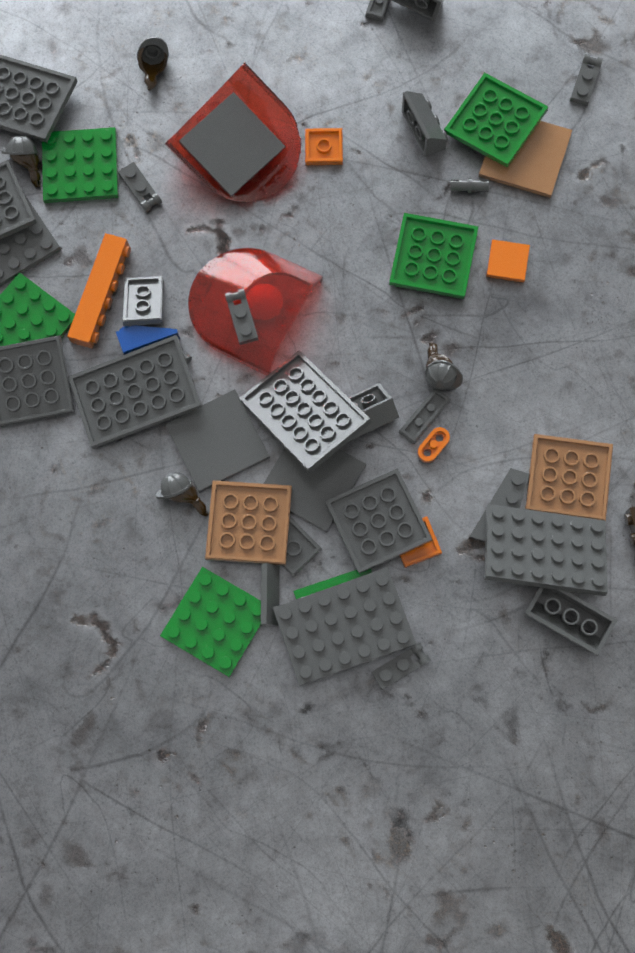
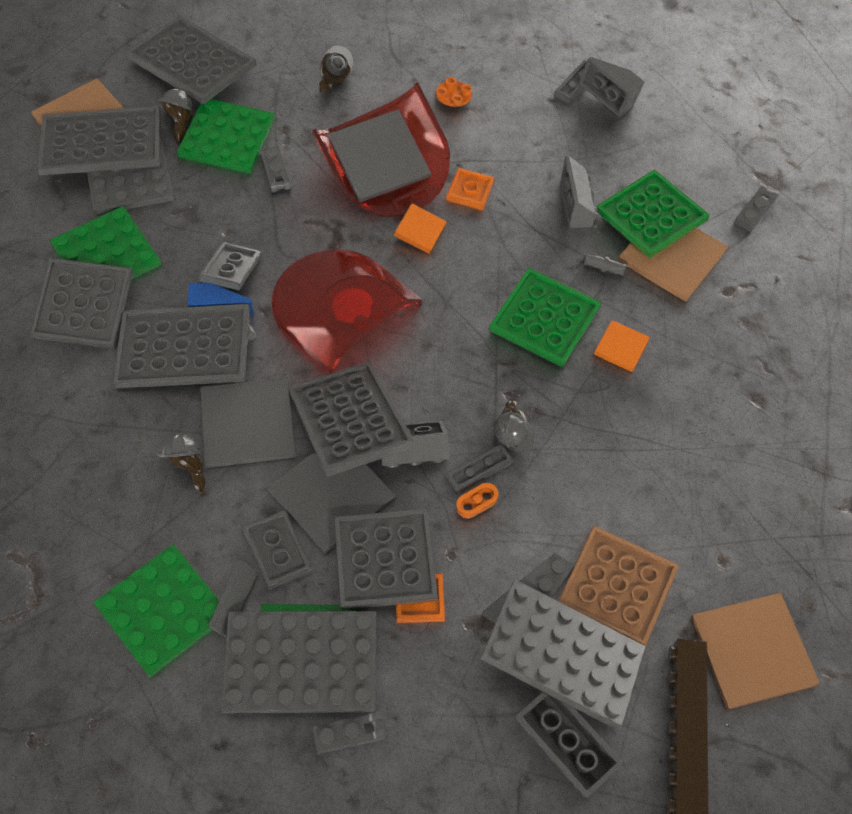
camera: 10 degrees right, 15 degrees down
orange brick [67,233,131,349] -> none
medium nougat tile [205,480,292,565] -> none
dark grey plate [225,288,259,345] -> none
none -> orange tile [394,204,447,254]
none -> orange dish [435,77,472,107]

